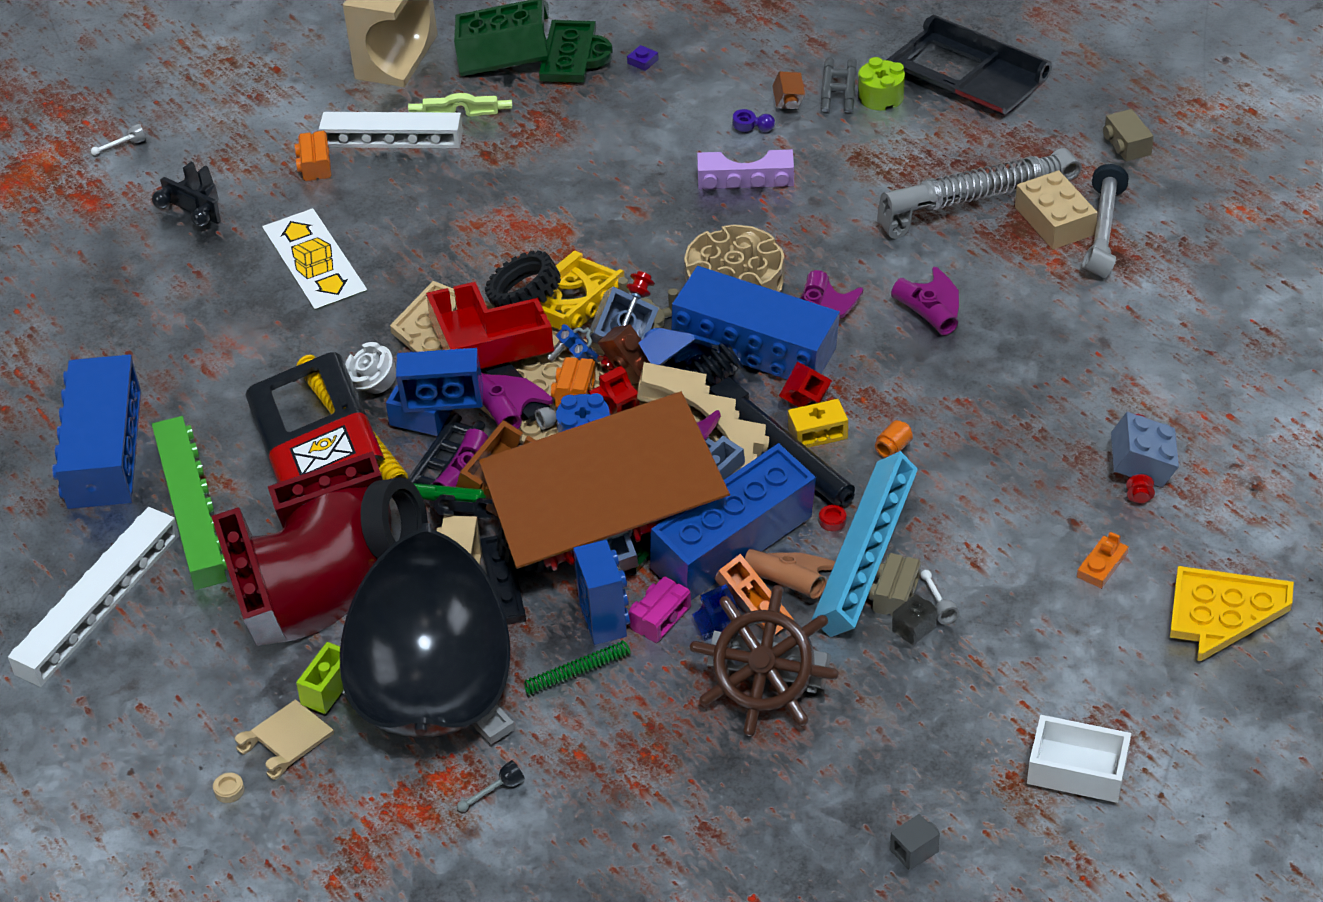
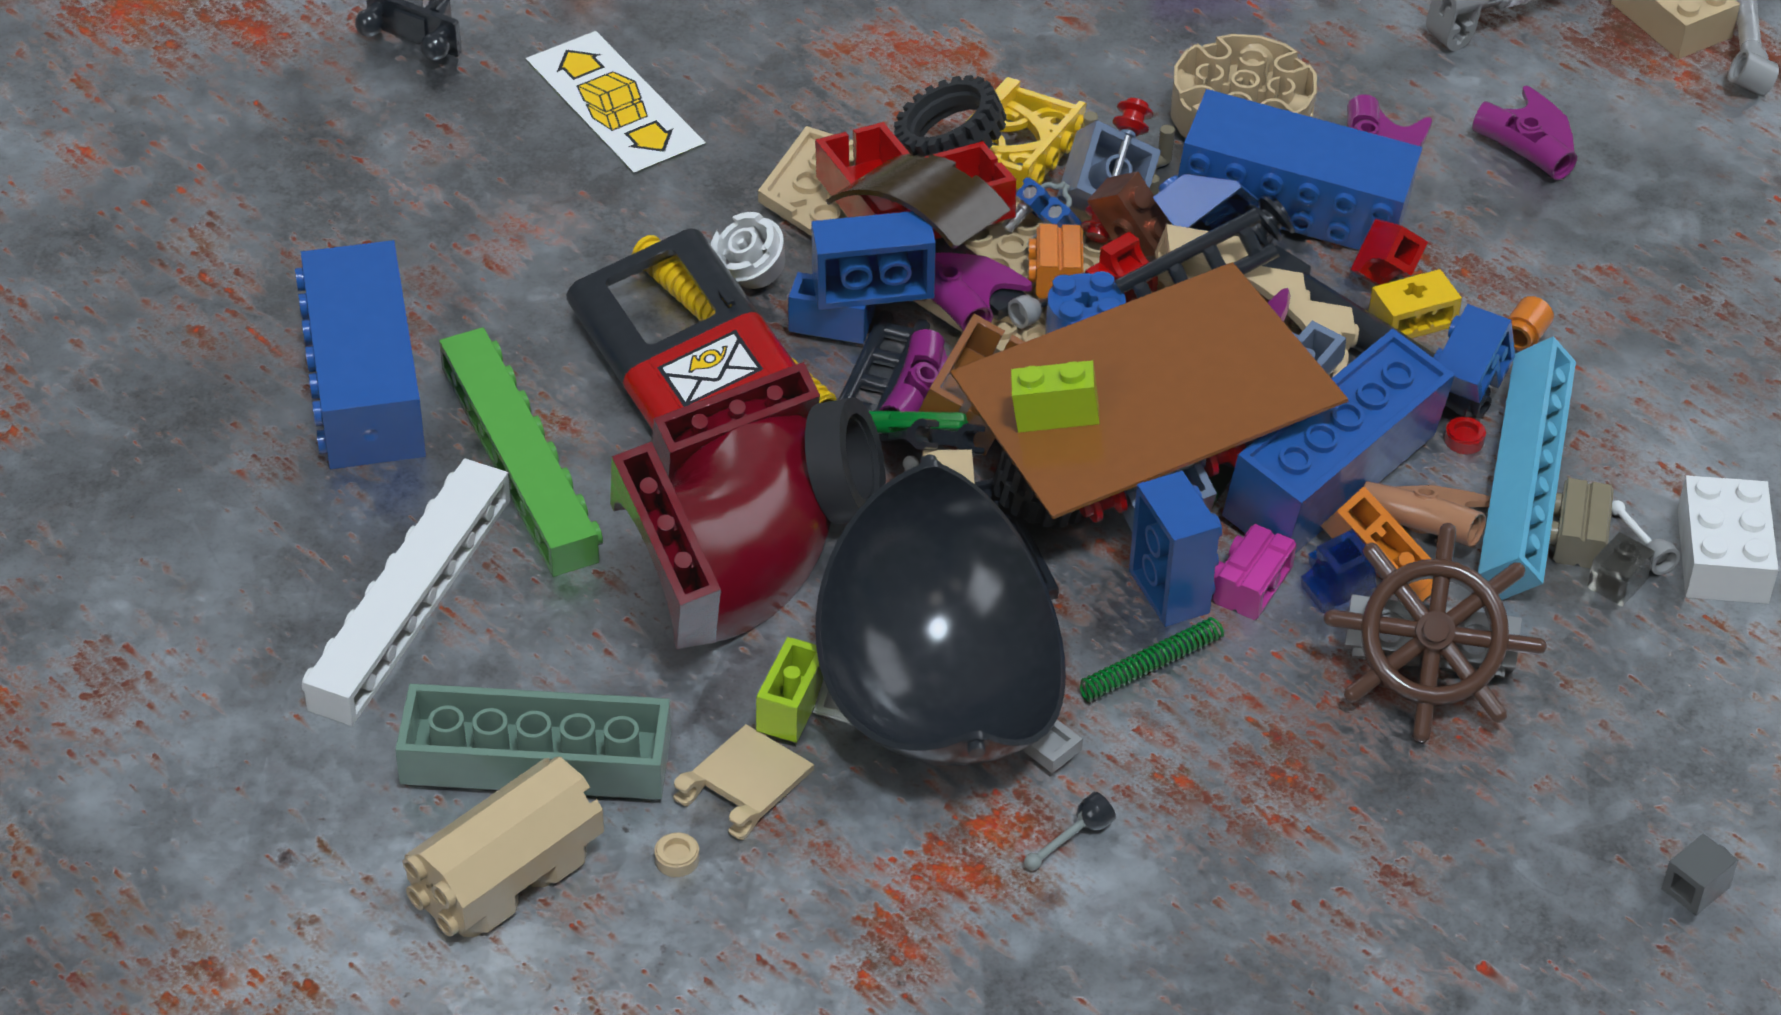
camera: 10 degrees left, 0 degrees up
none -> sand green brick [395,683,671,800]
none -> tan brick [402,757,604,937]
none -> dark brown panel [825,154,1011,248]
none -> lime brick [1011,360,1100,433]
none -> black bar [1115,208,1280,299]
none -> blue brick [1433,304,1515,403]
none -> white brick [1677,475,1779,604]

